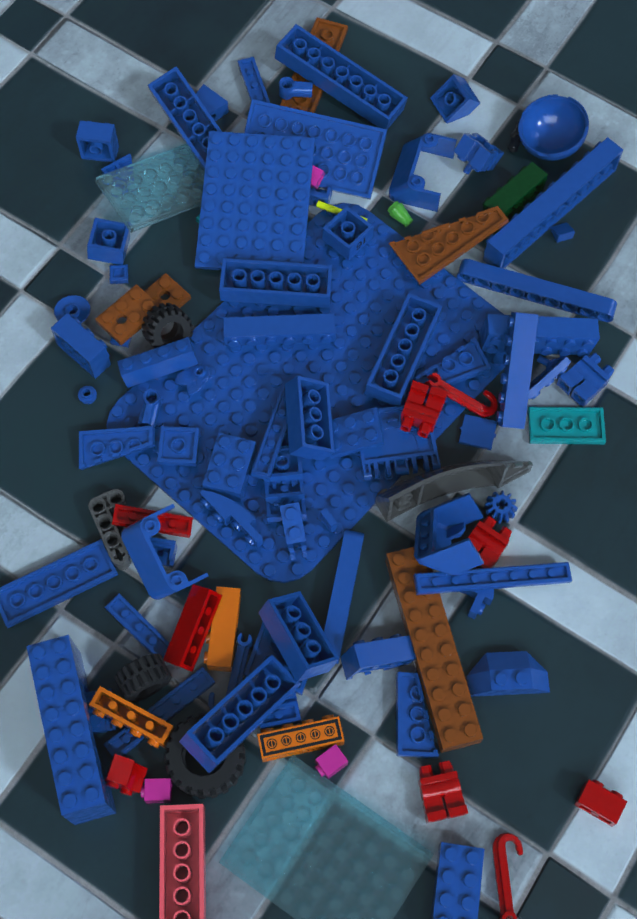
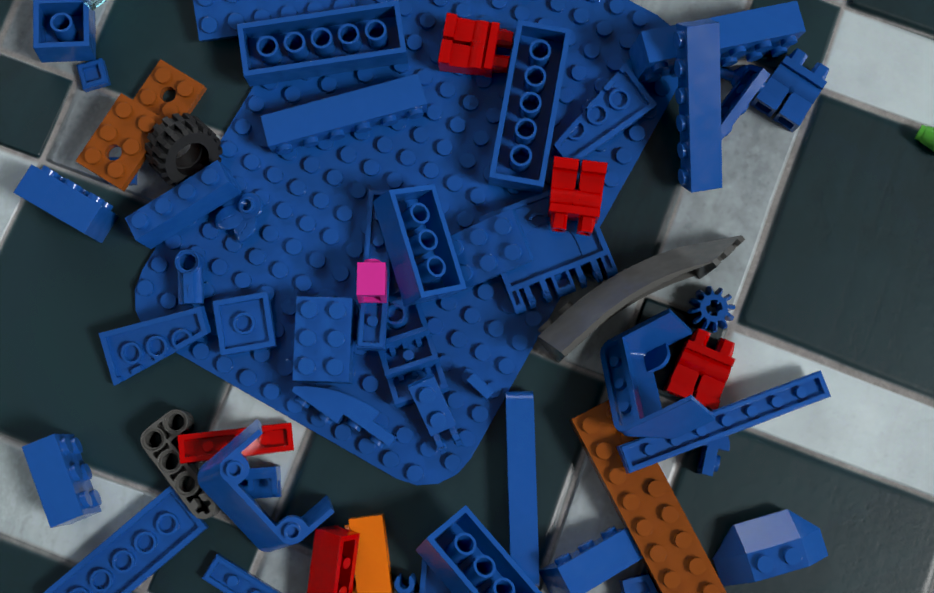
camera: 10 degrees left, 15 degrees up
blue dish [54,295,91,323] -> none
blue plate [78,386,97,404] -> none
red piece [423,373,498,417] -> none
blue piece [459,414,497,450] -> none
teal tile [527,407,606,445] -> none
none -> blue brick [22,434,102,528]
none -> dark pink brick [356,259,387,303]
none -> red hips [438,13,514,78]

